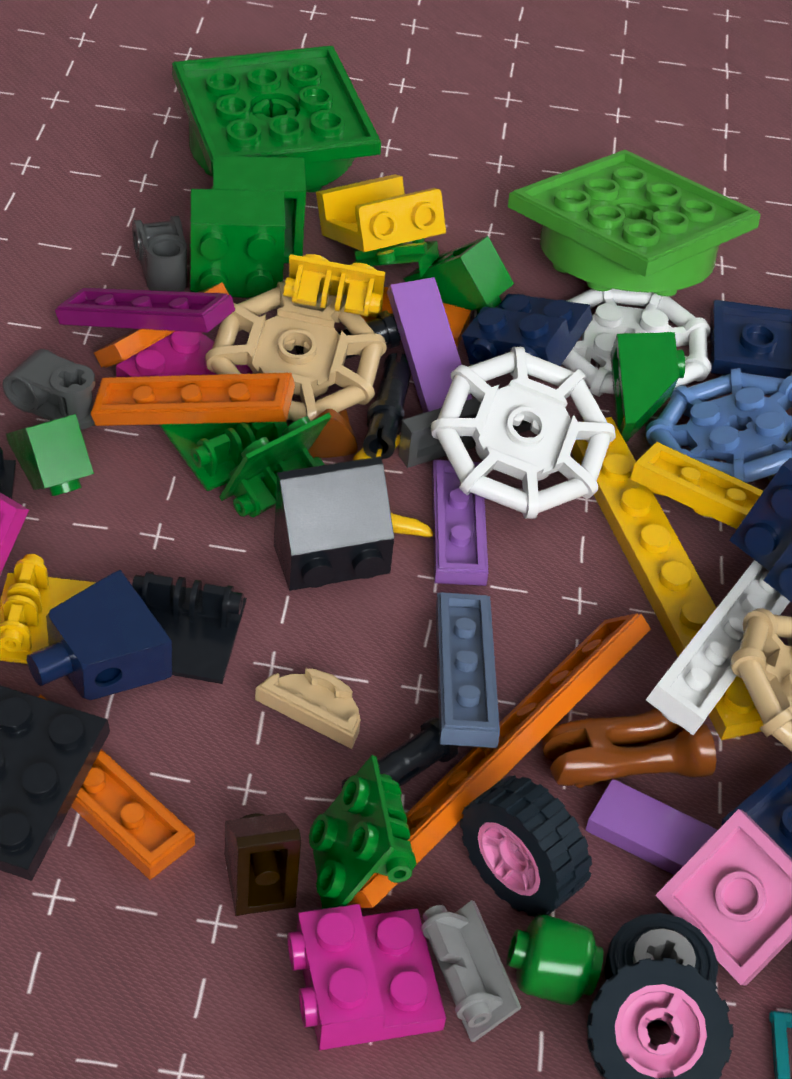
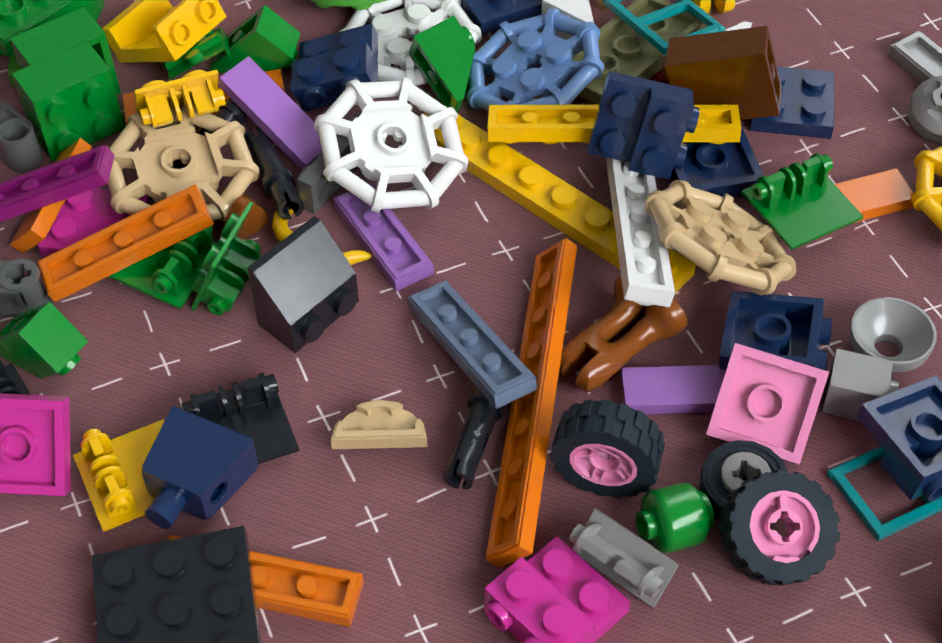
camera: 25 degrees left, 5 degrees up
dark brown slope [224,813,301,916] -> none
green hinge [309,755,416,909] -> none

